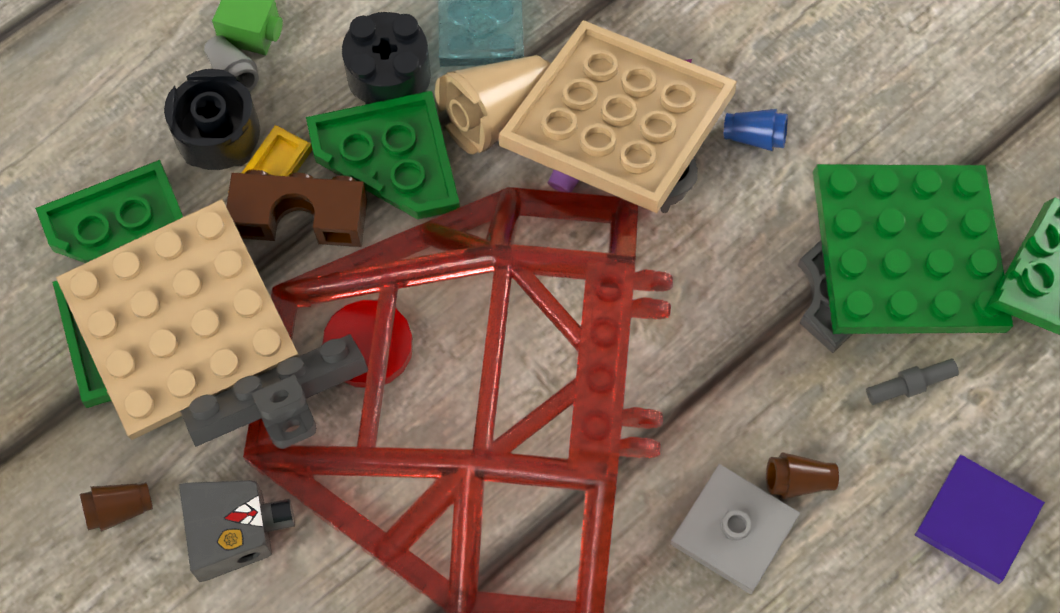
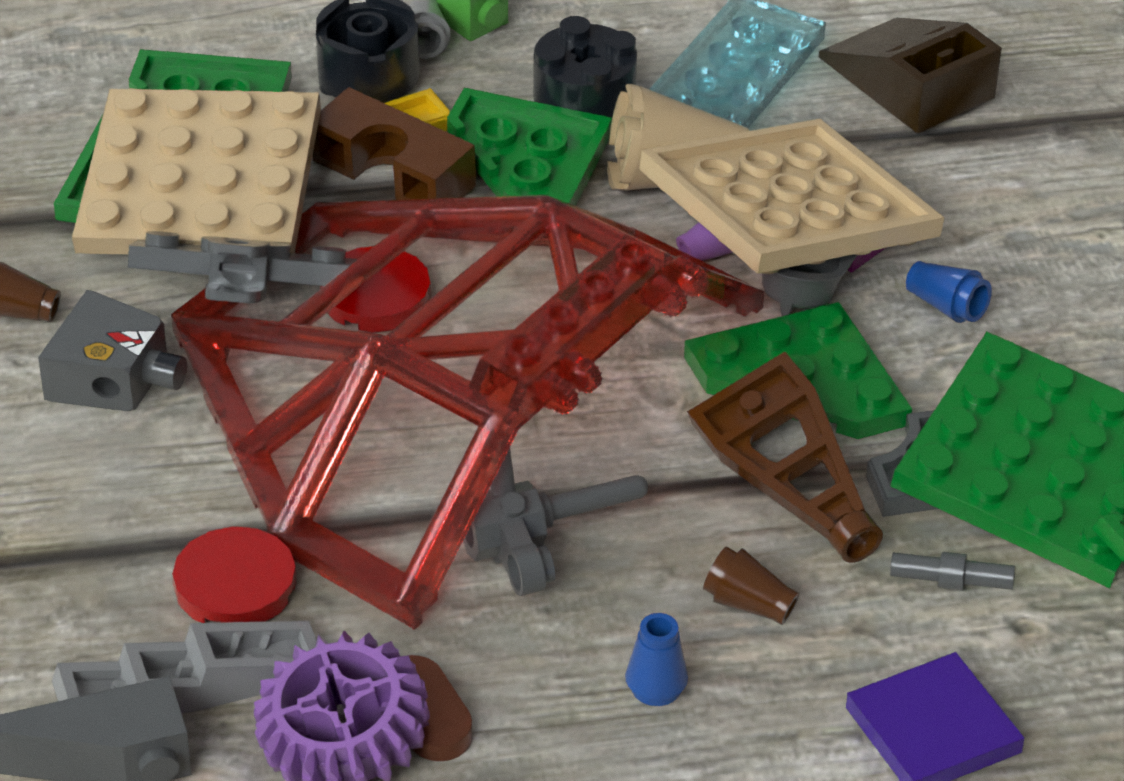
camera: 30 degrees right, 25 degrees down
light grey plate [670,464,800,594] -> none
none -> dark grey piece [456,430,648,596]
none -> blue cone [625,613,688,706]
none -> green plate [684,302,912,439]
none -> reddish brown plate [687,352,883,563]

